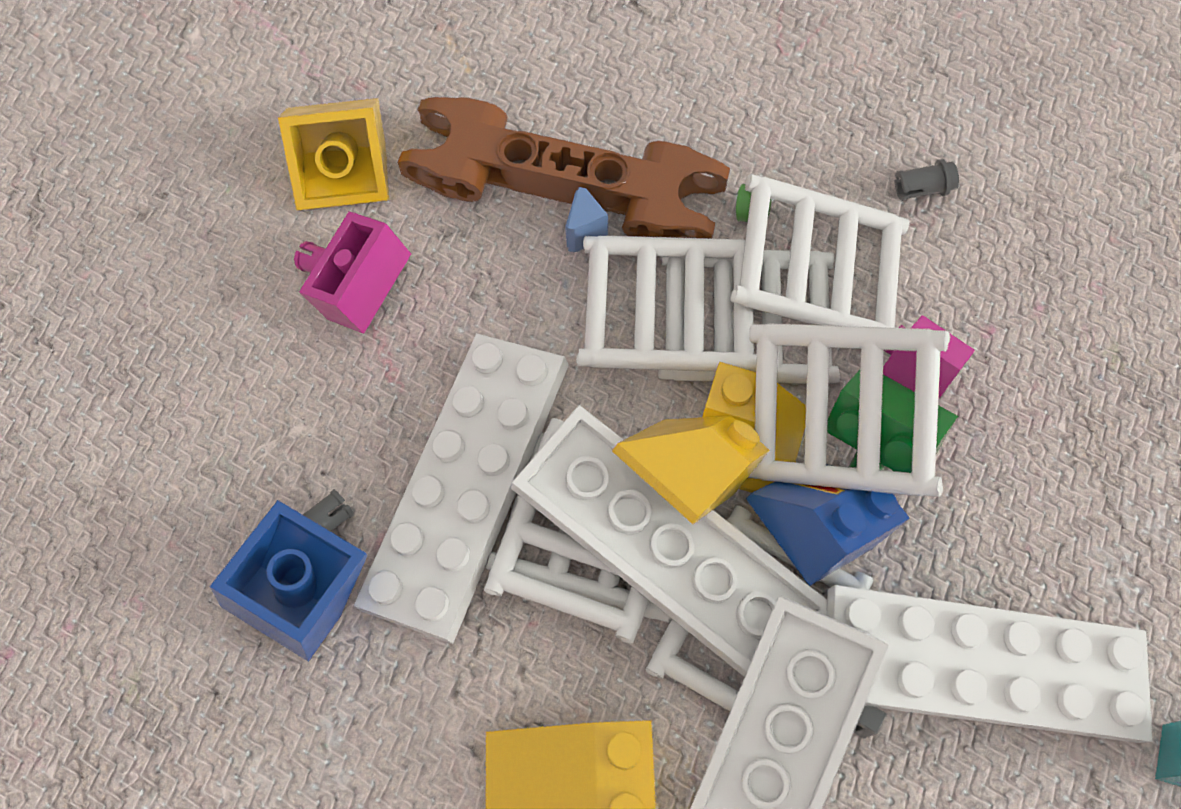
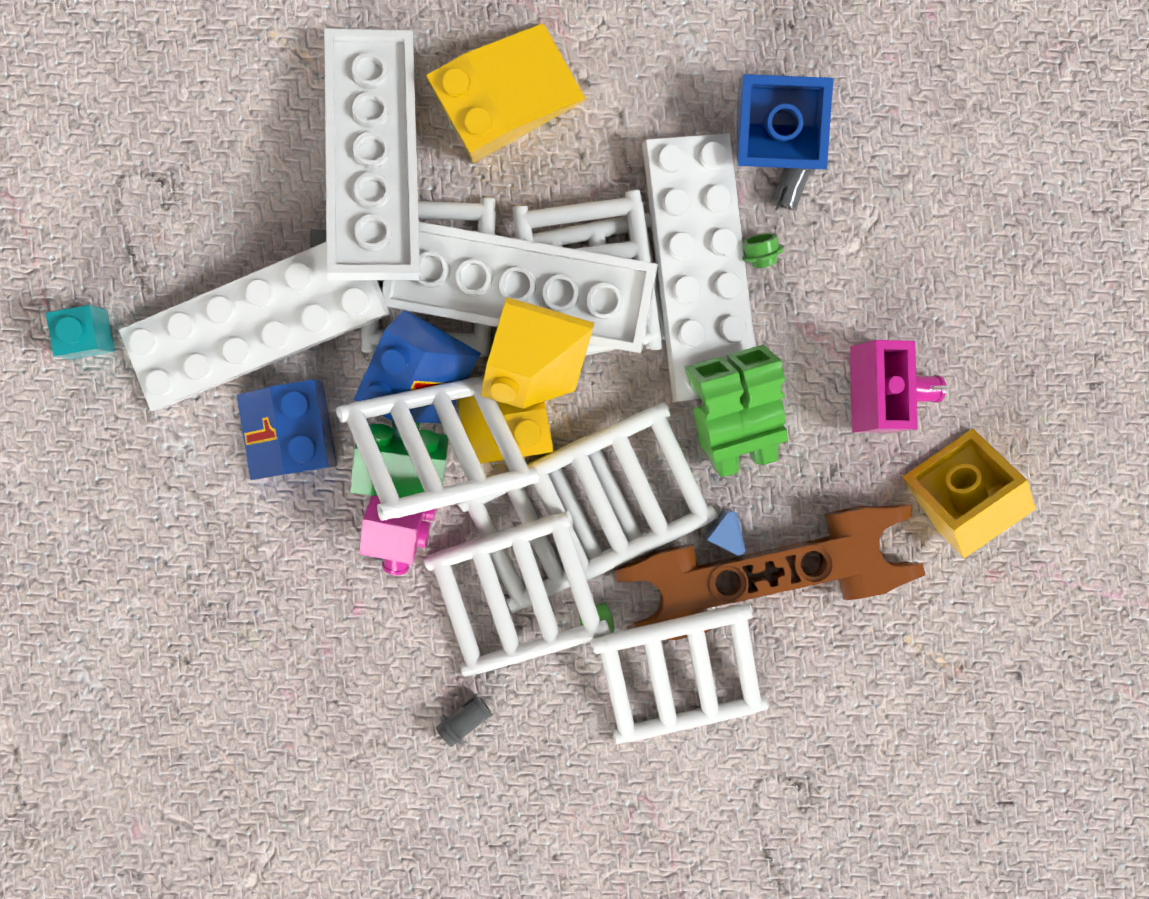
camera: 145 degrees right, 20 degrees up
none -> blue slope [236,379,337,480]
none -> white bar [591,603,769,744]
none -> bright green hips [685,344,788,477]
none -> bright green plate [742,232,784,268]

